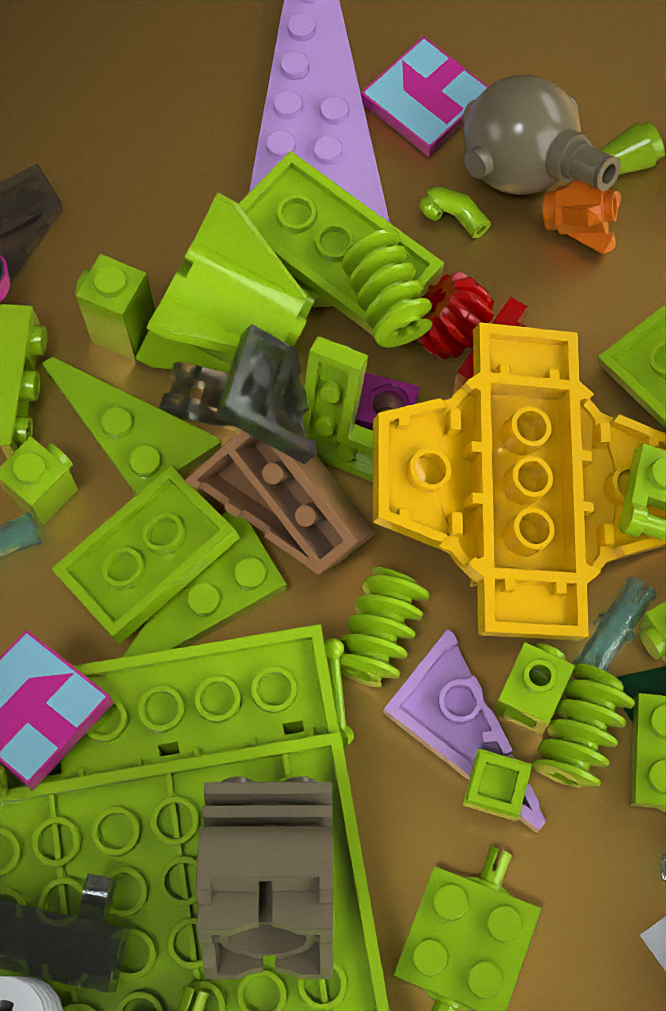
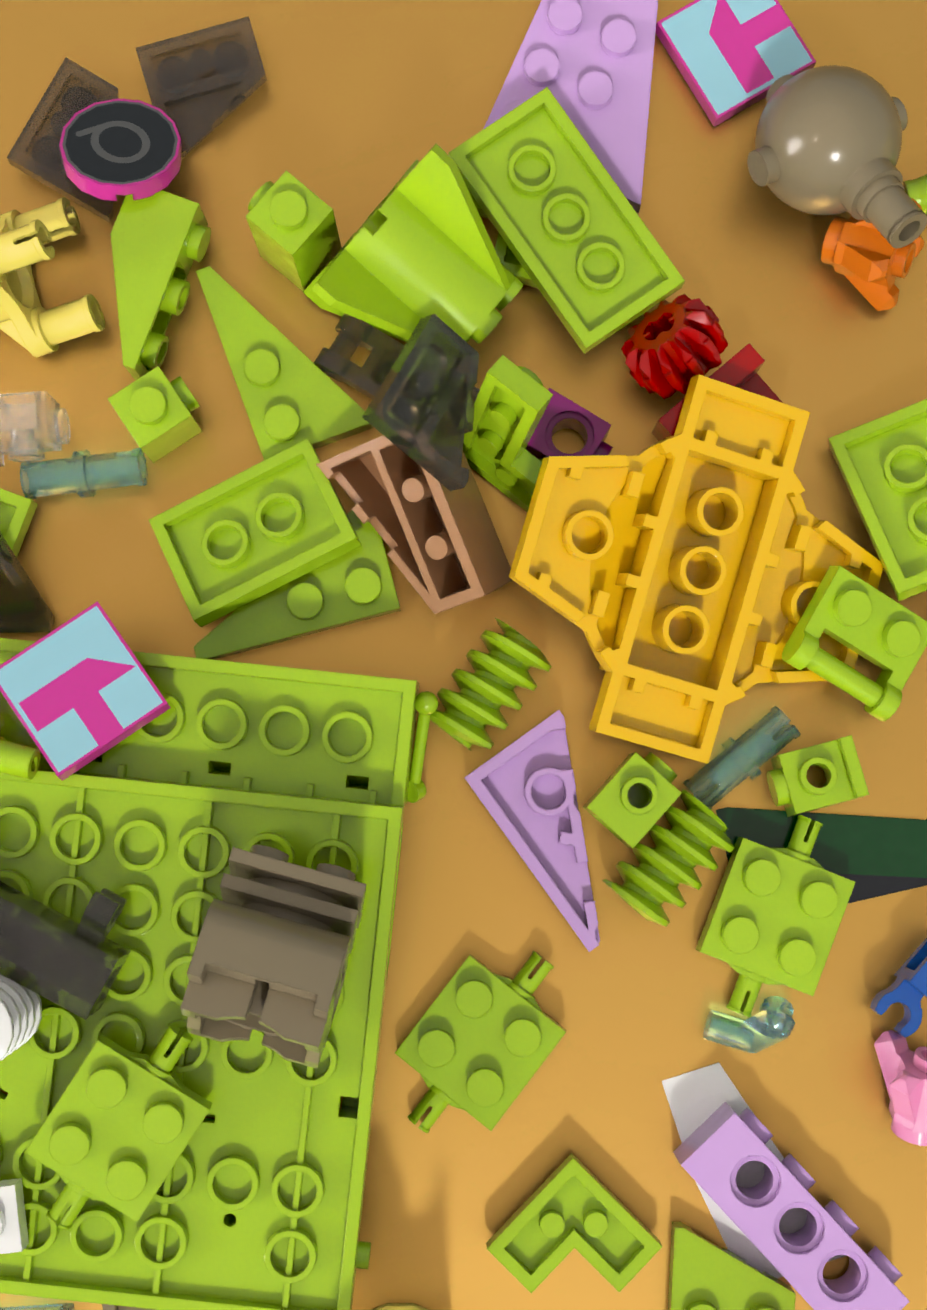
camera: 15 degrees right, 15 degrees up
lime piece [342,228,433,348] -> none
lime arm [419,185,491,238] -> none
lime tile [462,748,532,822] -> none

